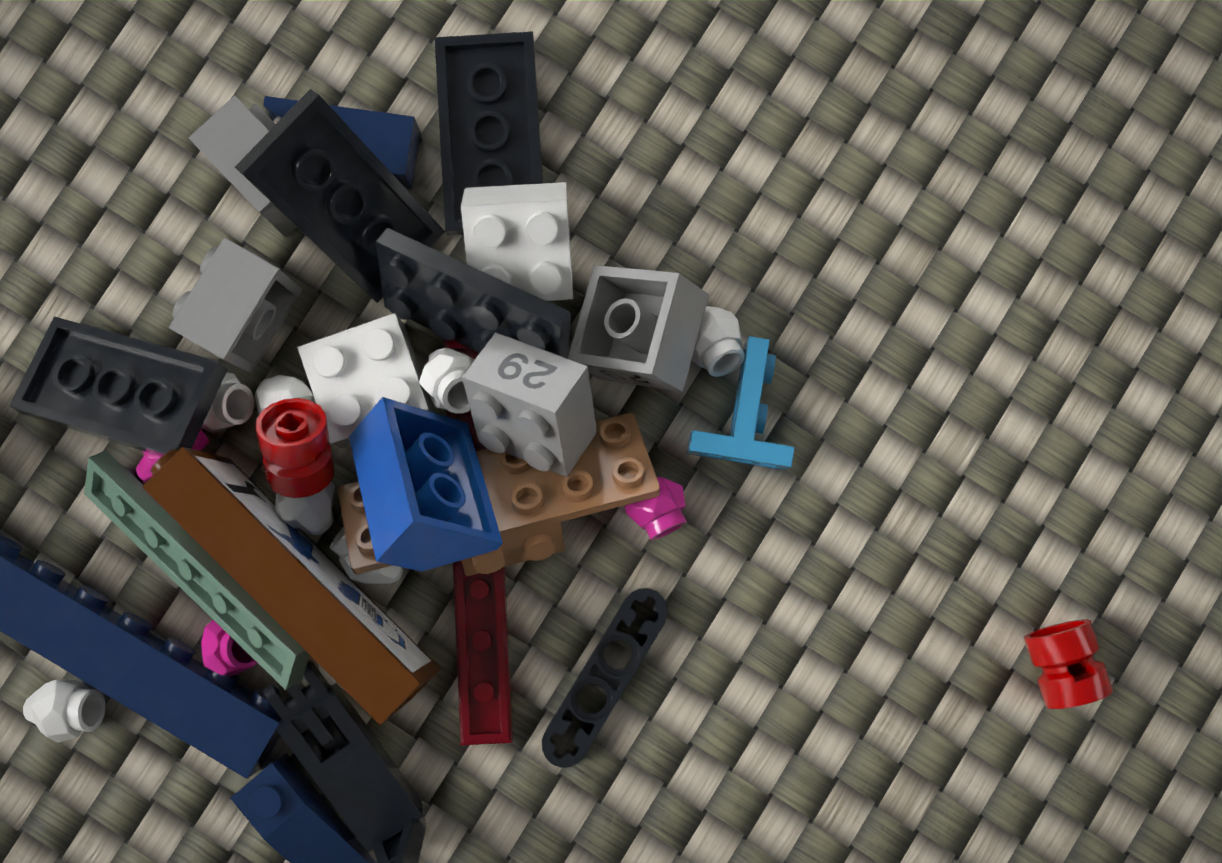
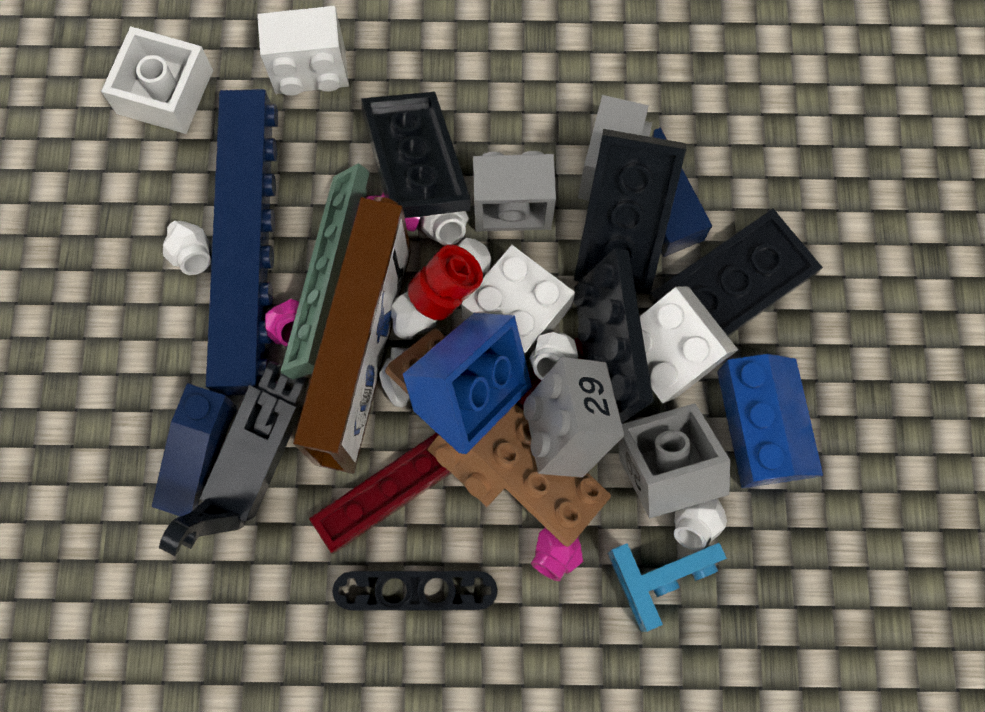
camera: 60 degrees right, 10 degrees down
none -> blue slope [717,354,823,488]

